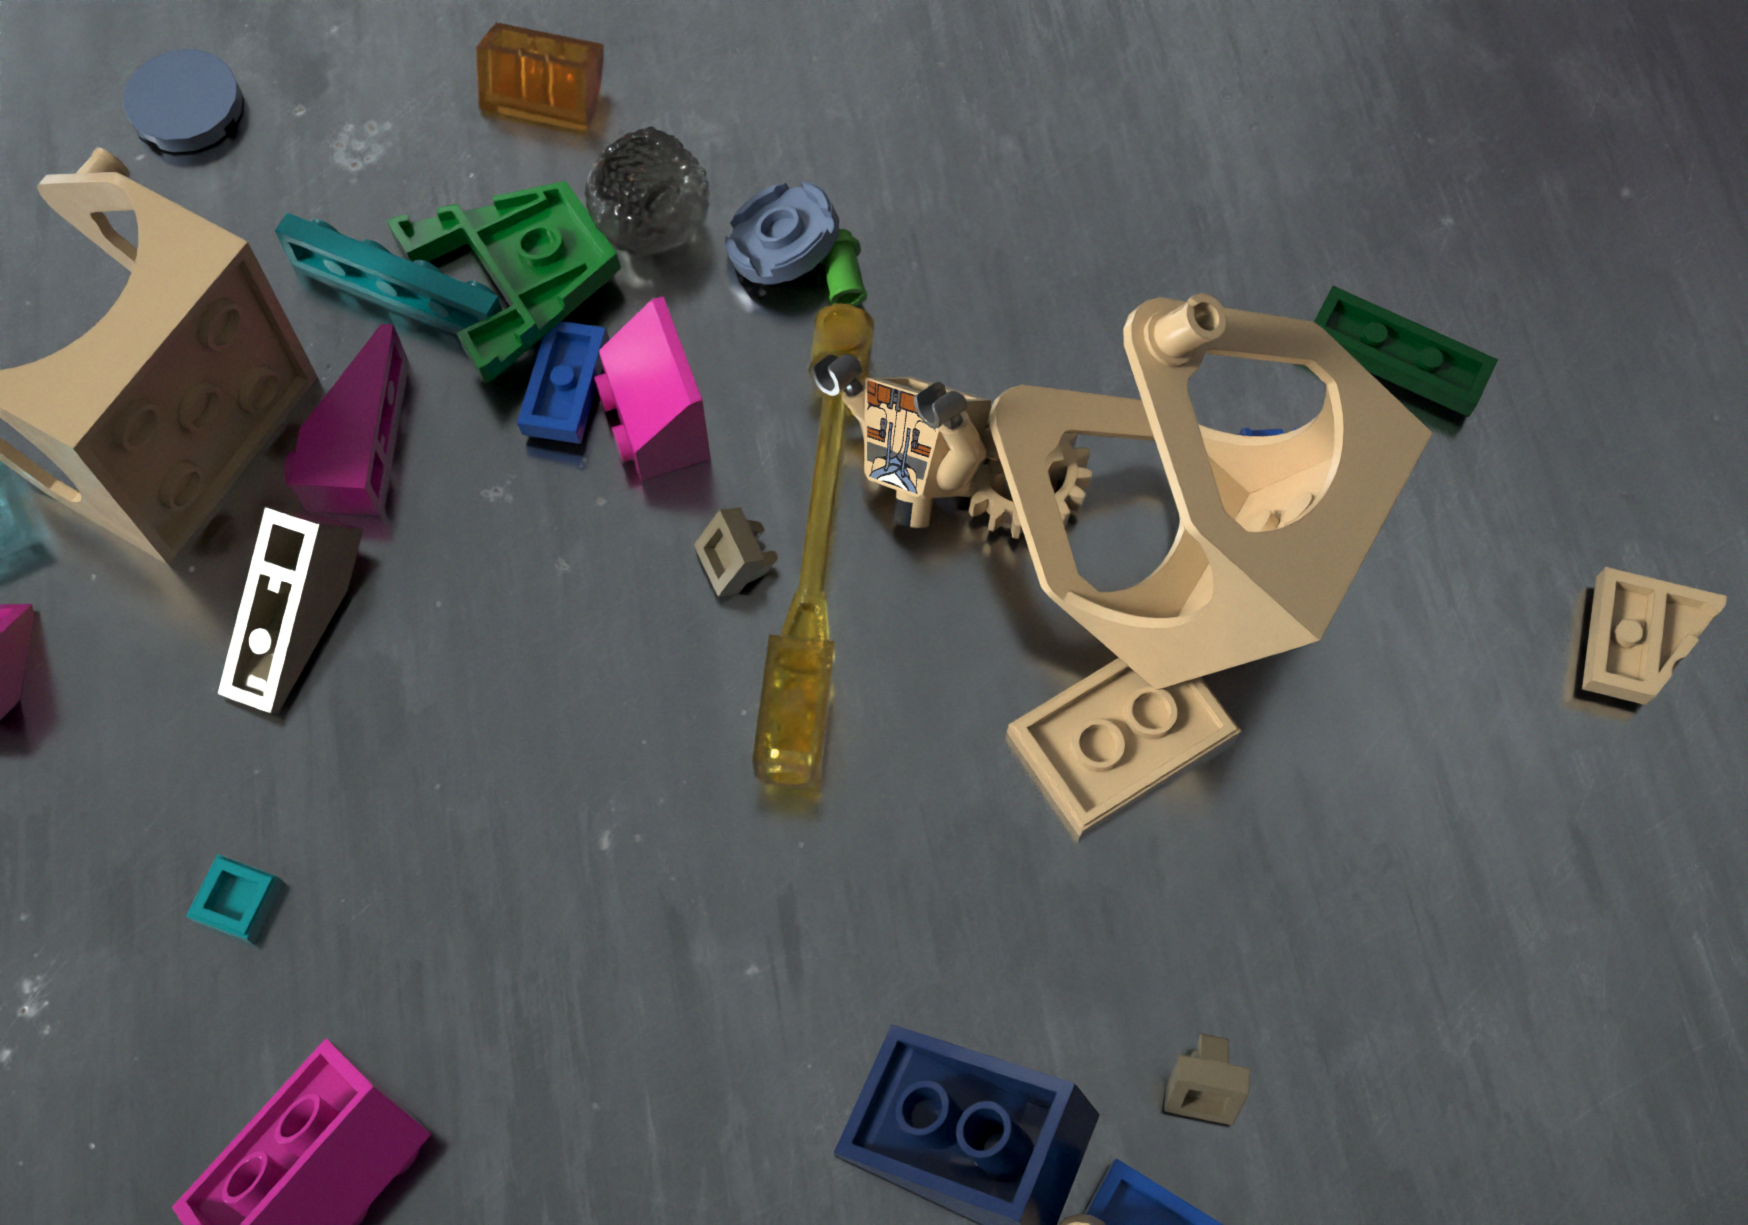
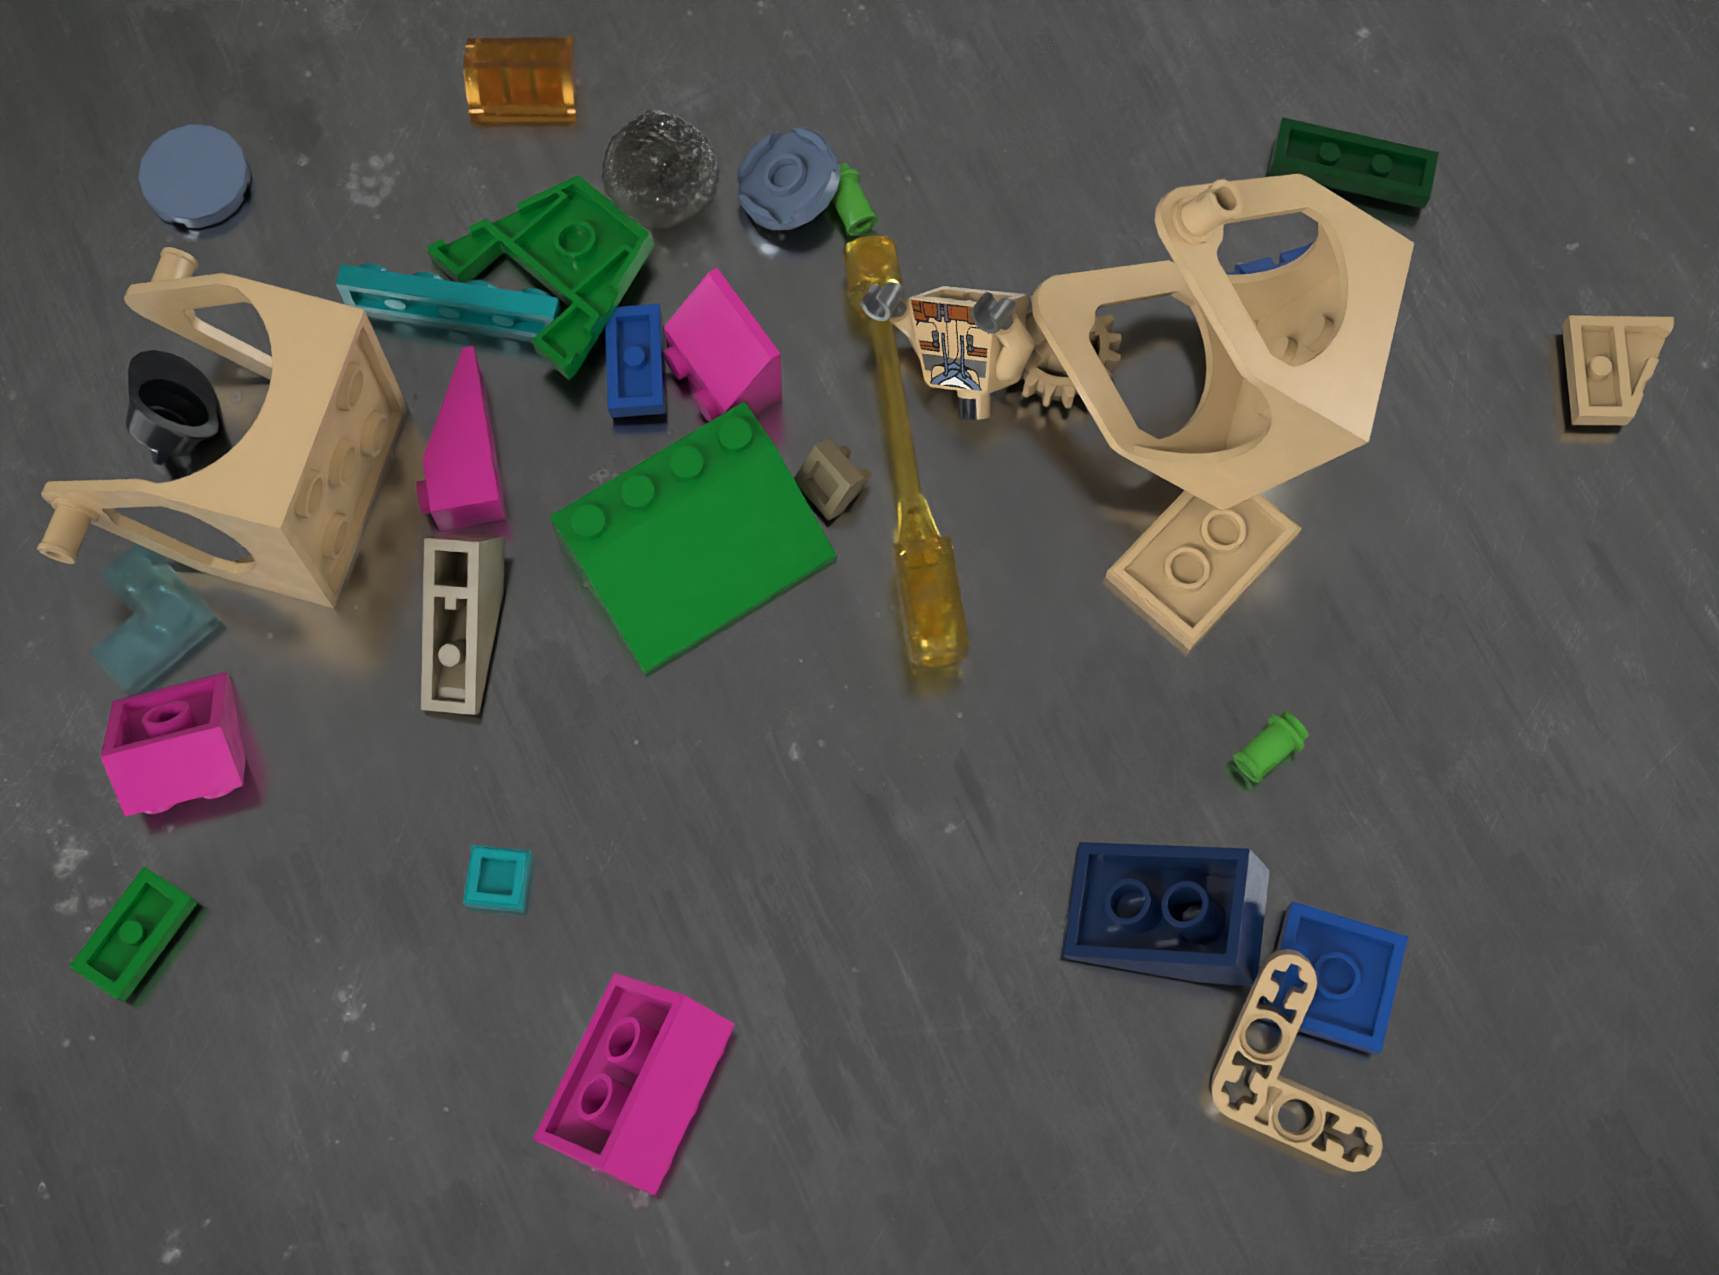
camera: 15 degrees left, 5 degrees up
dark tan tile [1164,1033,1250,1125] -> none
none -> black piece [125,350,219,466]
none -> green slope [549,401,837,675]
none -> bright green pin [1233,711,1309,783]

